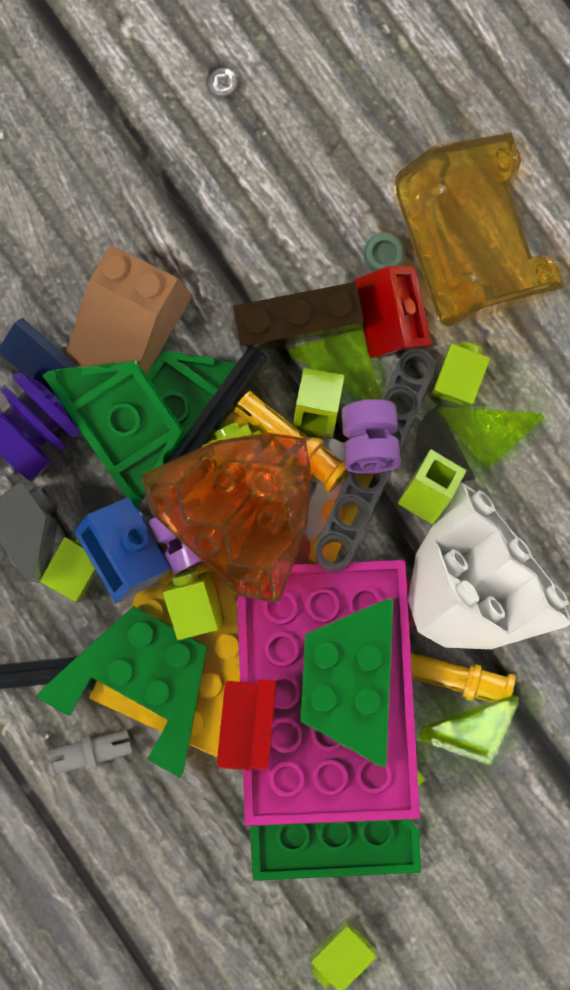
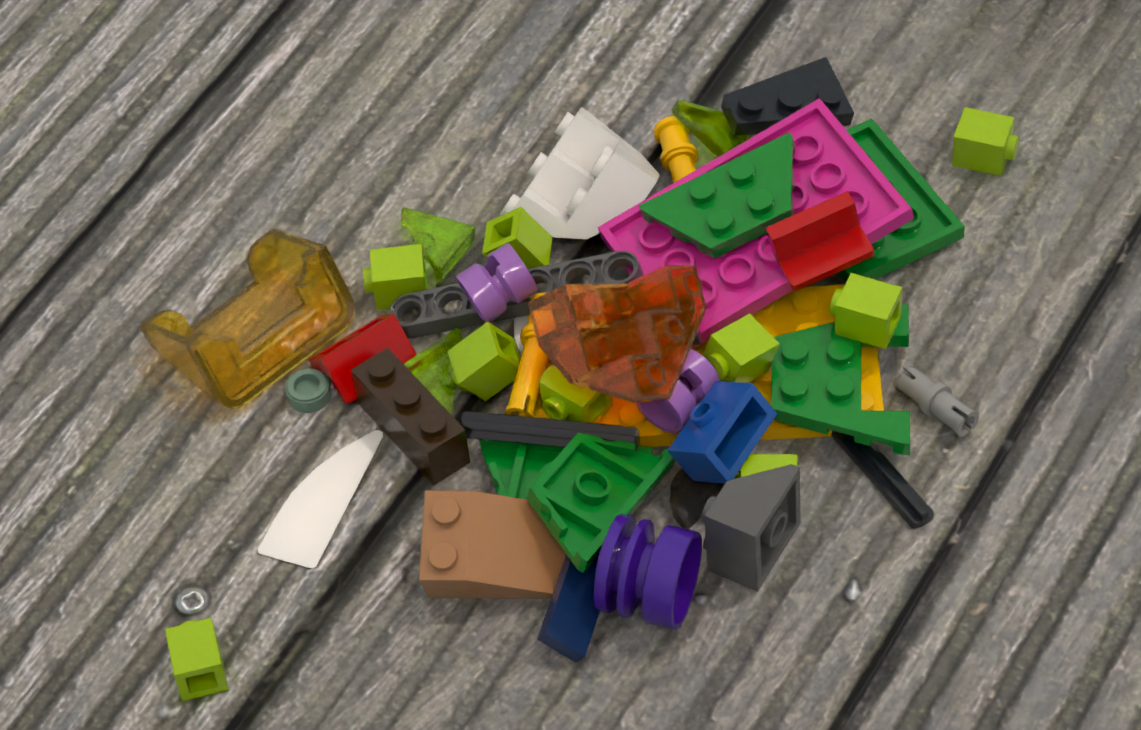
camera: 115 degrees left, 35 degrees down
none -> lime brick [165,617,229,701]
none -> white sticker [258,430,383,569]
none -> black wing [721,57,854,136]
none -> lime brick [830,273,902,349]

